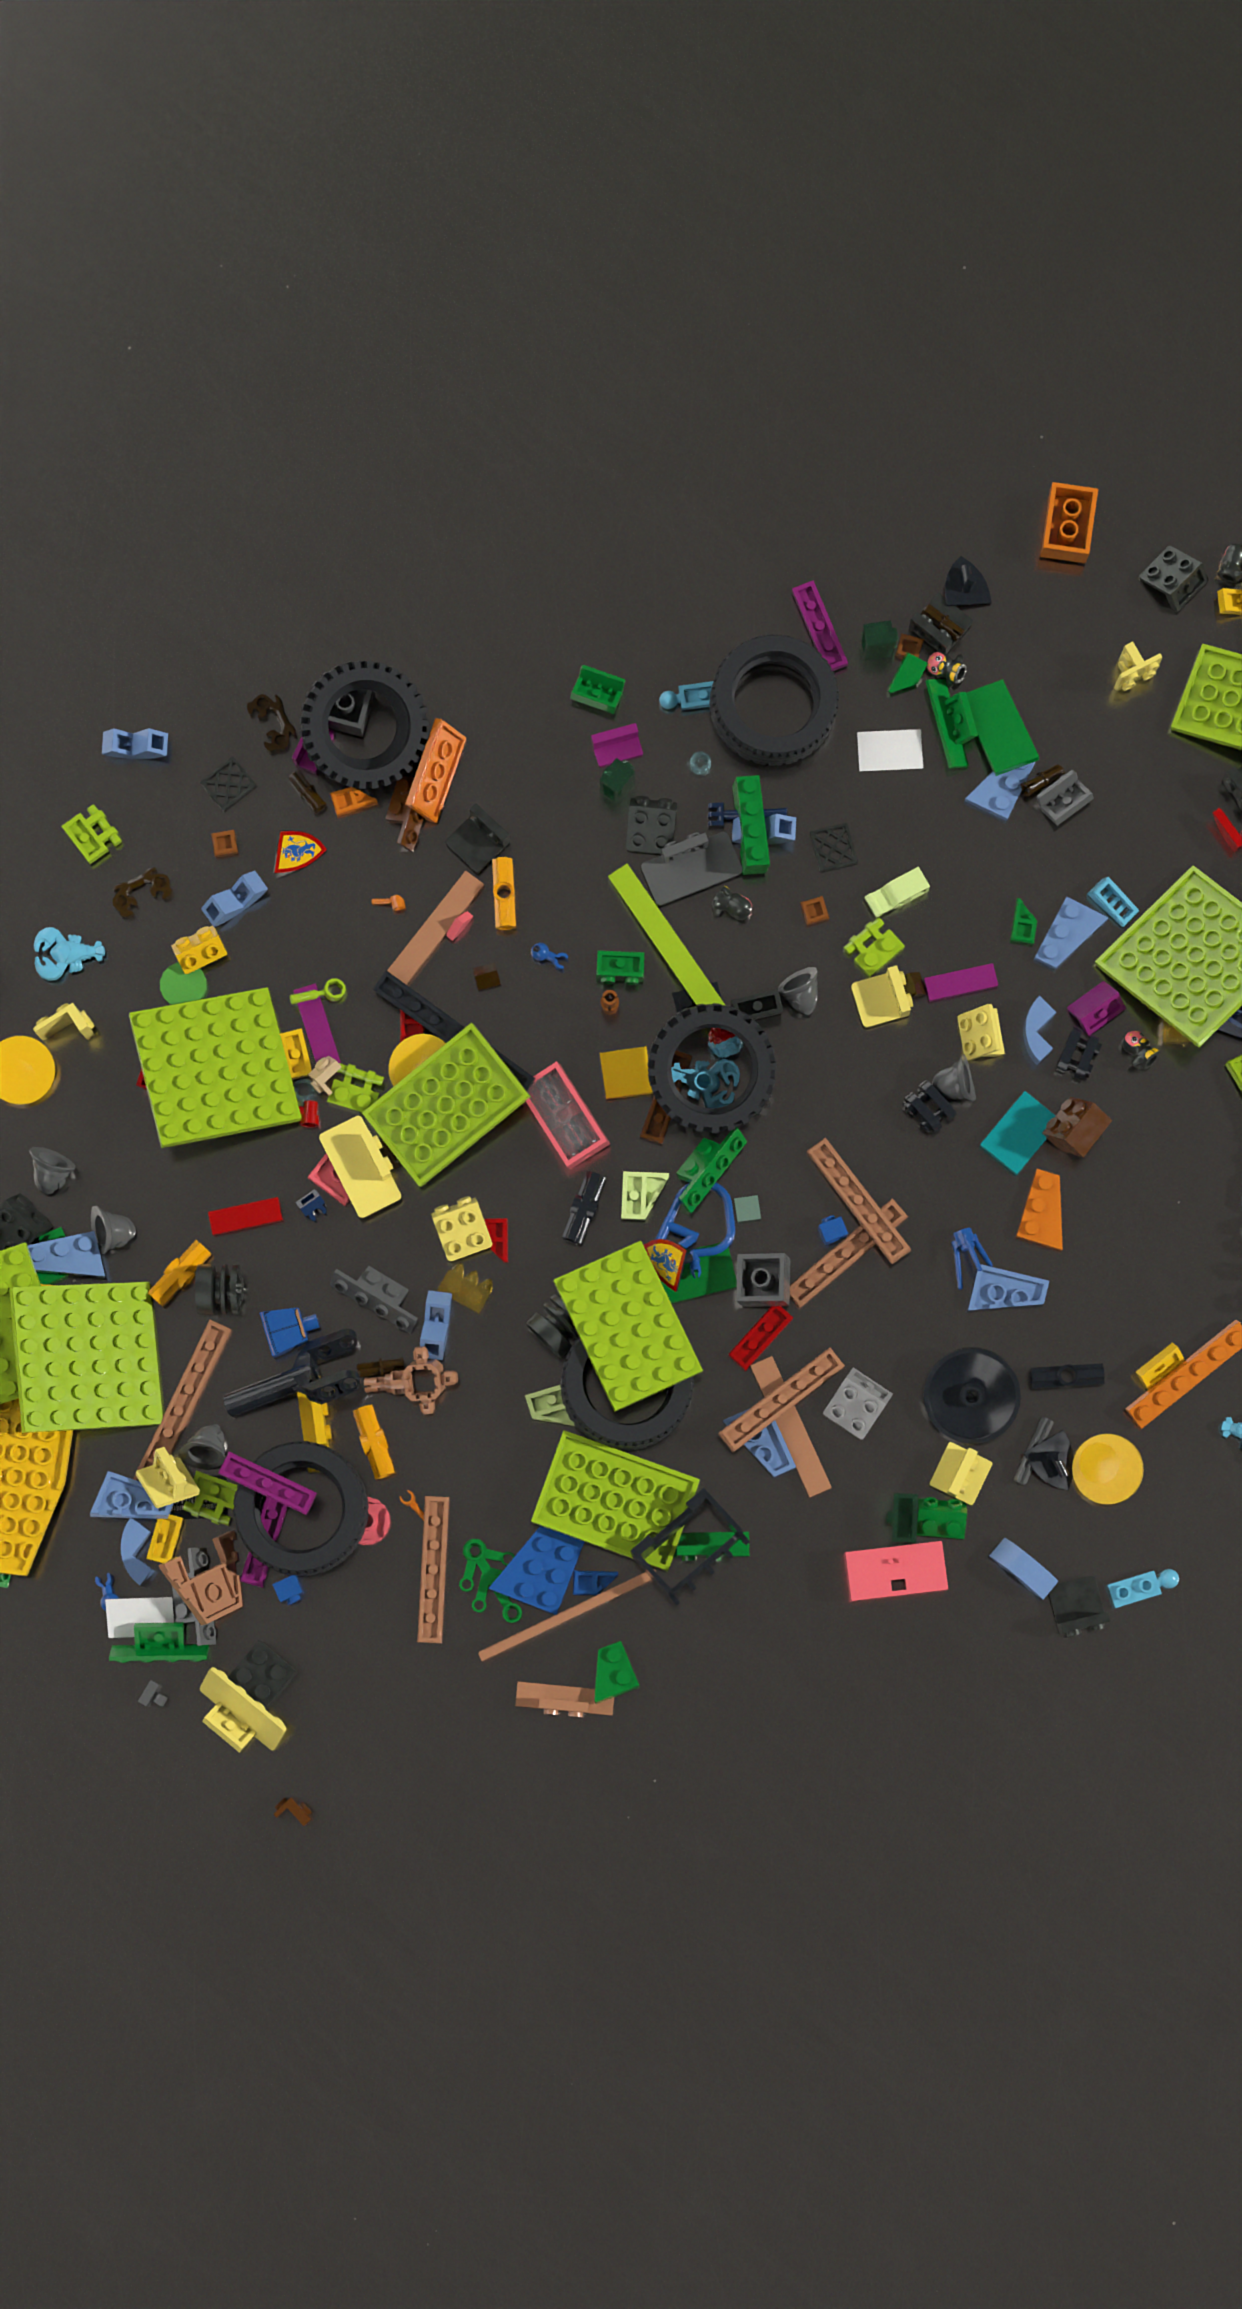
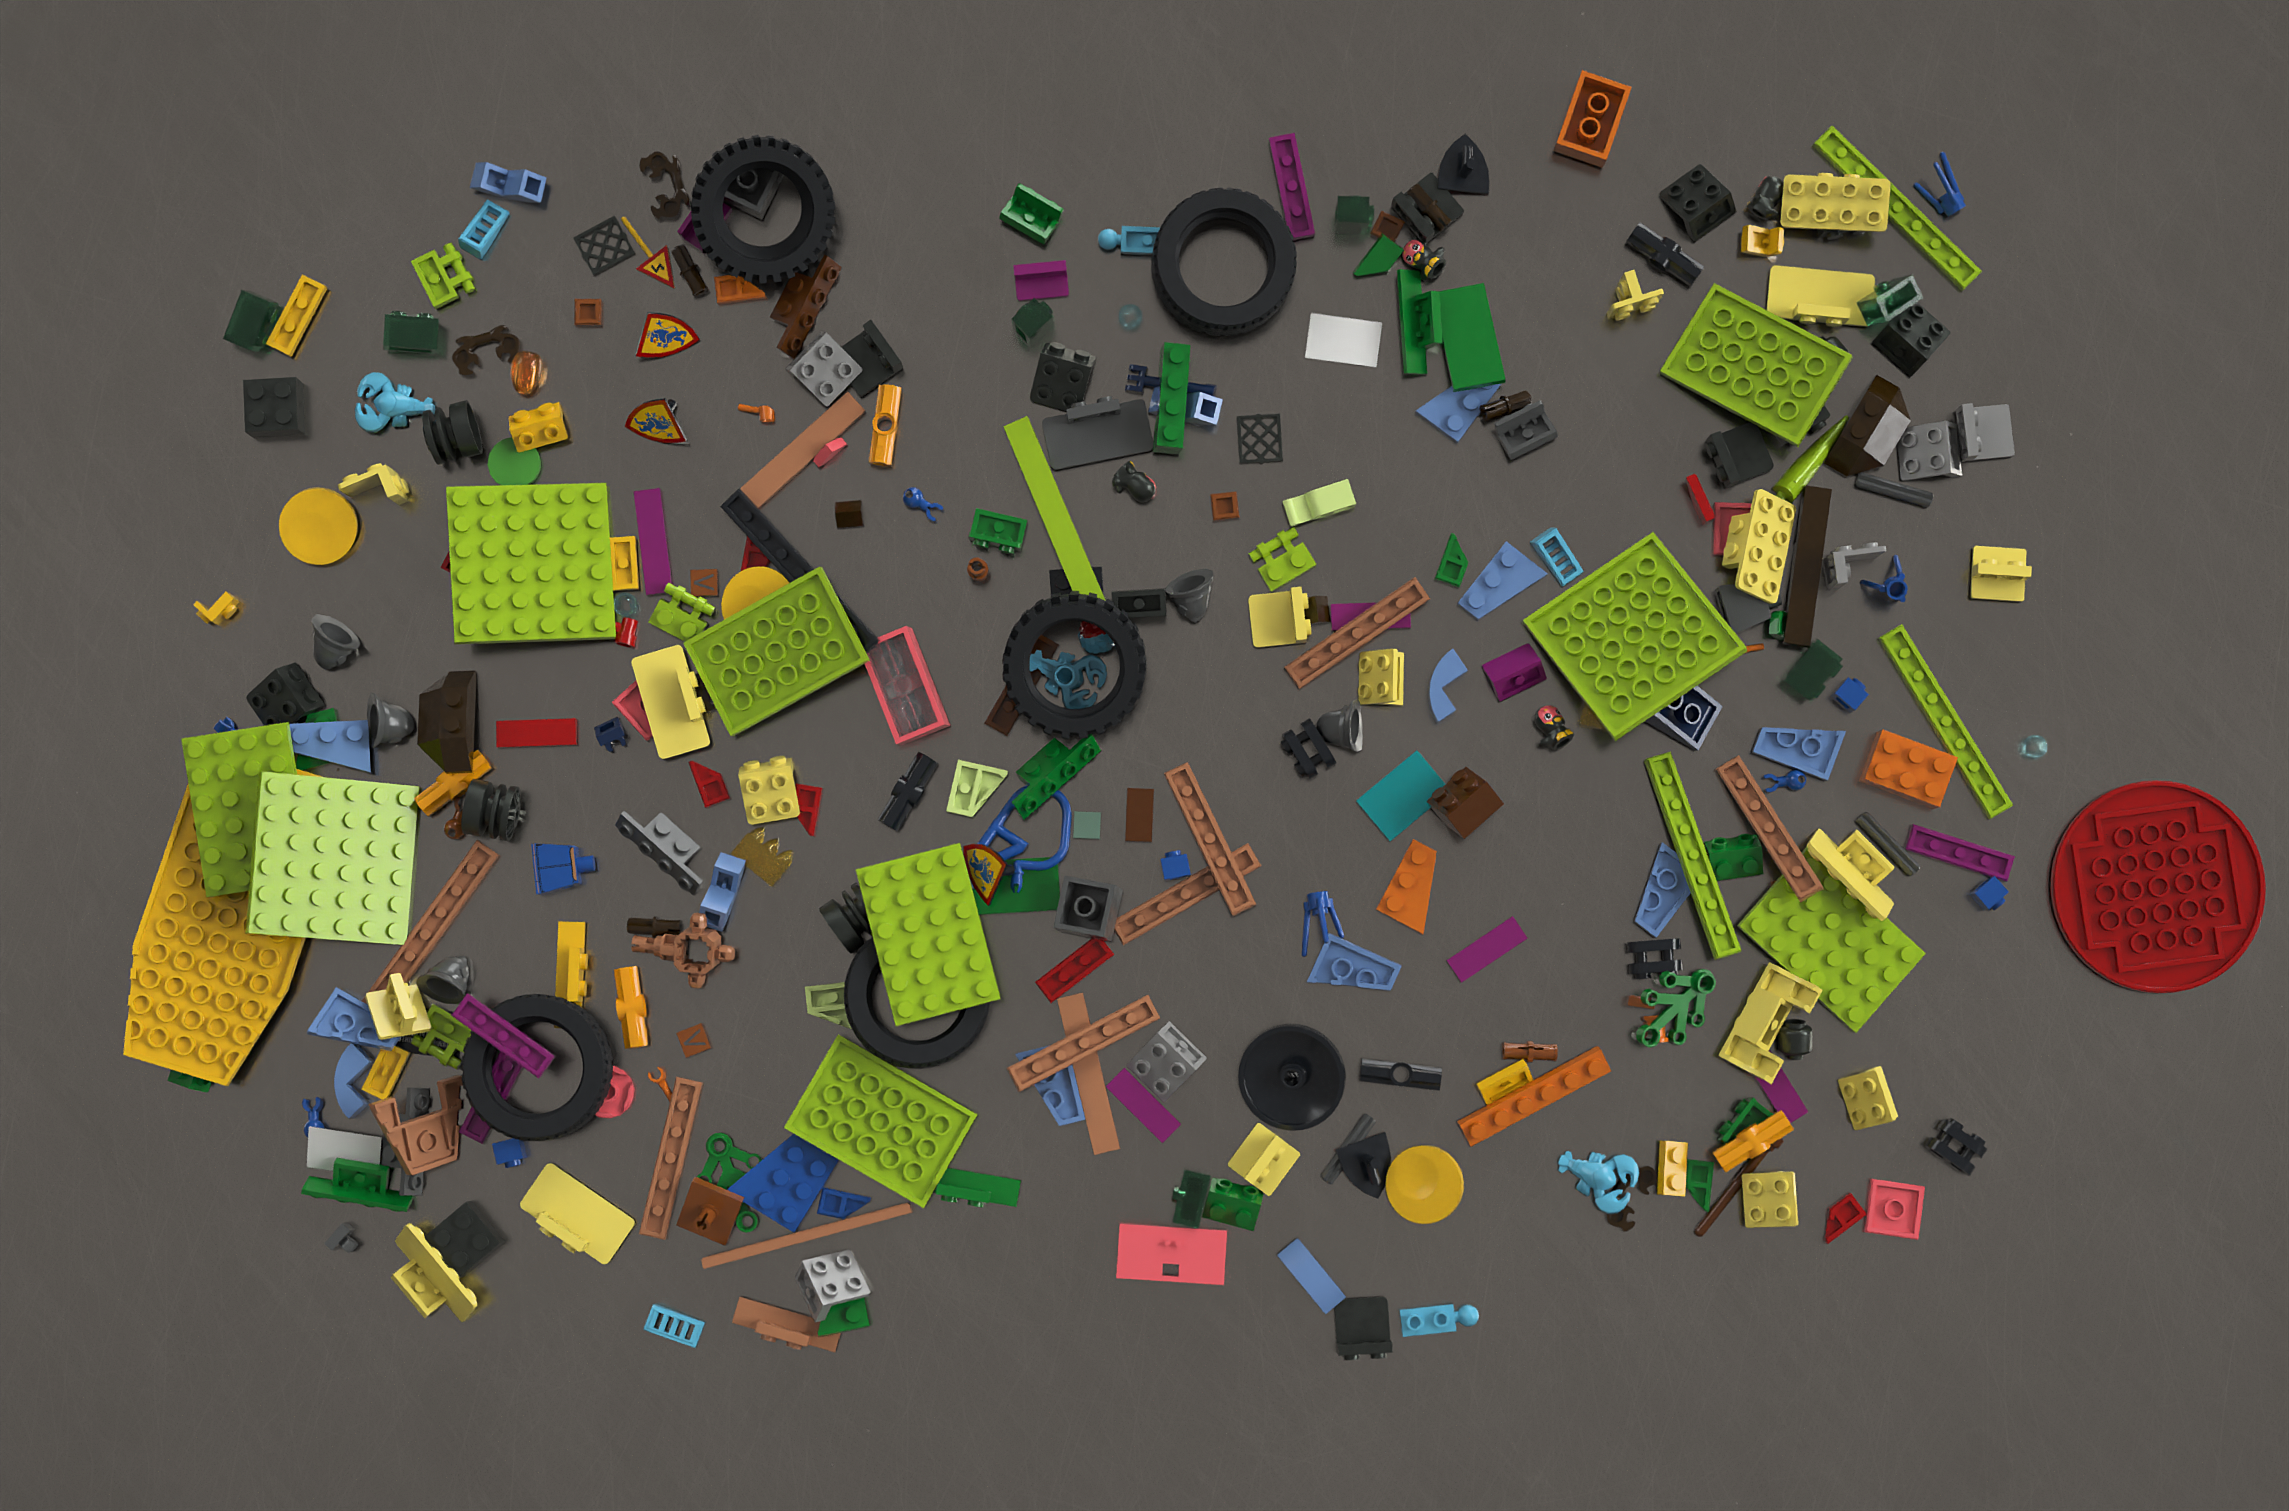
camera: 10 degrees right, 5 degrees up
medium blue brick [201,871,268,927] -> none
black piece [223,1328,361,1417] -> none
reddish brown bracket [273,1797,313,1826] -> none
lime piece [290,978,346,1004] -> none
tan bracket [308,1055,341,1095] -> none
orange tile [405,718,466,823] -> none
yellow tile [600,1046,653,1100] -> none
black hinge [630,1488,750,1606] -> none
black brick [1055,1027,1102,1081] -> none
none -> clear green brick [383,311,439,354]
none -> dark brown wedge [417,670,477,774]
none -> pearl dark grey wheel [422,400,483,465]
none -> dark orange arm [444,797,464,839]
none -> medium azure slope [458,199,510,260]
none -> clear orange animal [511,351,543,395]
none -> light yellow bracket [520,1163,635,1264]
none -> piece [621,217,675,288]
none -> shield [625,398,687,443]
none -> medium azure slope [644,1303,705,1348]
none -> dark orange tile [676,1023,712,1058]
none -> dark orange tile [676,1177,744,1246]
none -> red tile [688,761,731,808]
none -> dark orange tile [690,569,718,597]
none -> light grey bracket [785,331,862,406]
none -> light grey bracket [794,1250,870,1322]
none -> magenta tile [1106,1068,1181,1143]
none -> reddish brown tile [1125,788,1154,842]
none -> nougat tile [1284,577,1430,689]
none -> magenta tile [1446,916,1528,983]
none -> dark orange pin [1502,1041,1558,1063]
none -> black piece [1626,222,1704,287]

